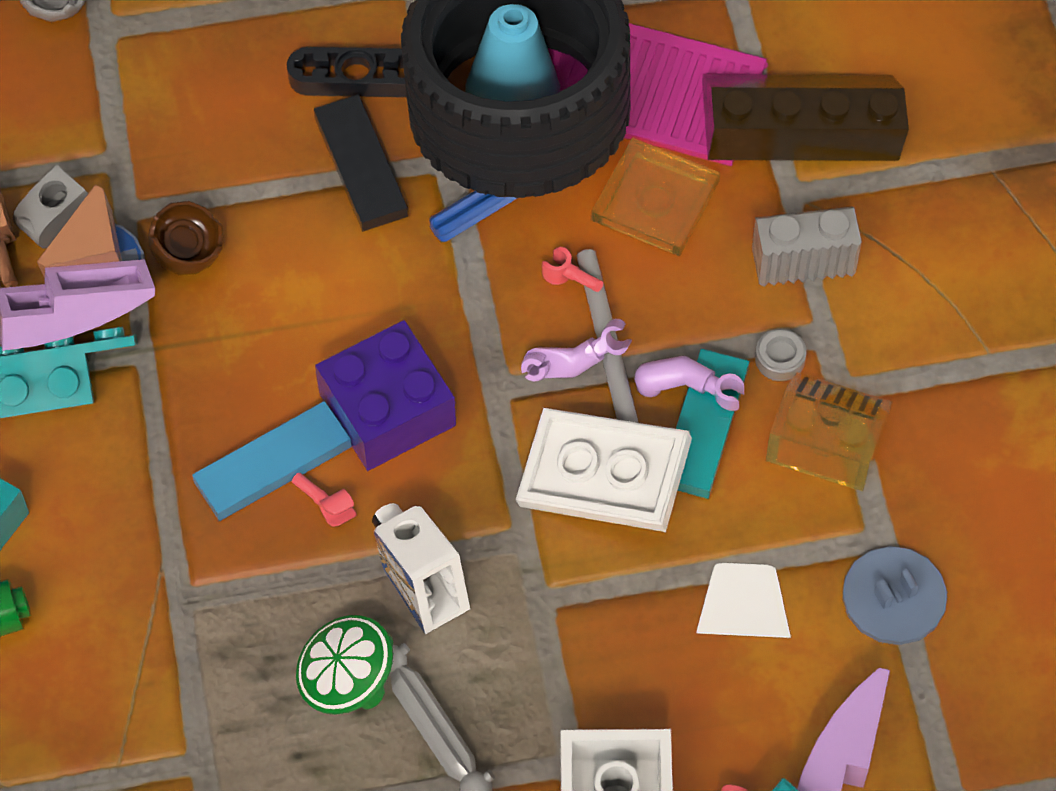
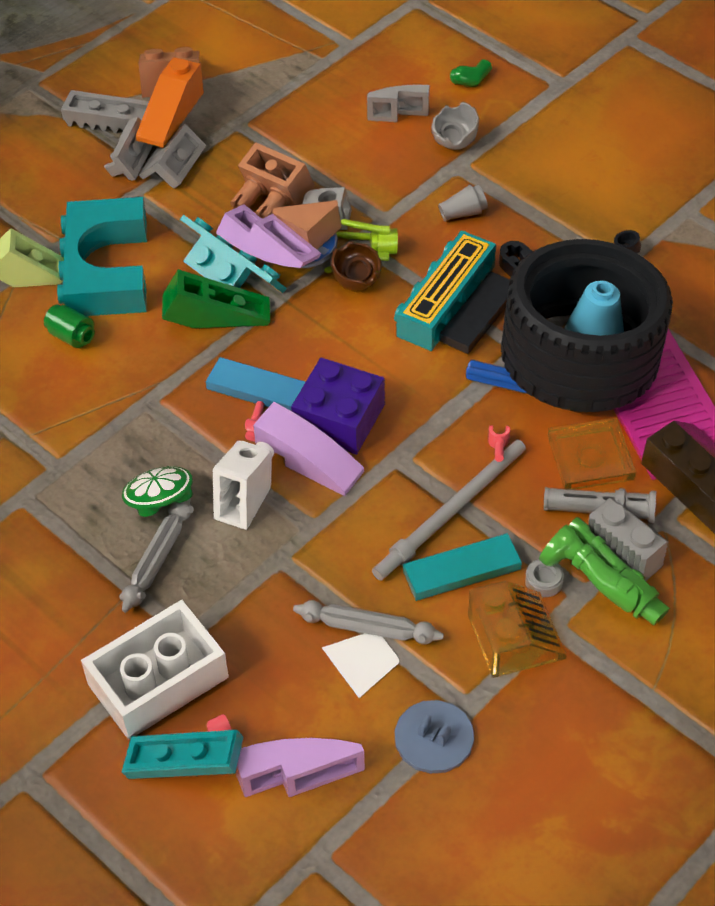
camera: 55 degrees right, 10 degrees down
white tile [516,408,692,532] -> none
lavender arm [521,319,632,382] -> none
lavender arm [634,356,744,411] -> none
none -> green slope [162,269,270,328]
none -> lavender slope [253,402,364,496]
none -> light grey wheel [293,600,444,645]
none -> lime plant [324,219,398,273]
none -> brick [394,230,496,351]
none -> light grey cone [438,185,488,222]
none -> bright green piece [539,517,670,626]
none -> light grey pin [544,487,657,524]

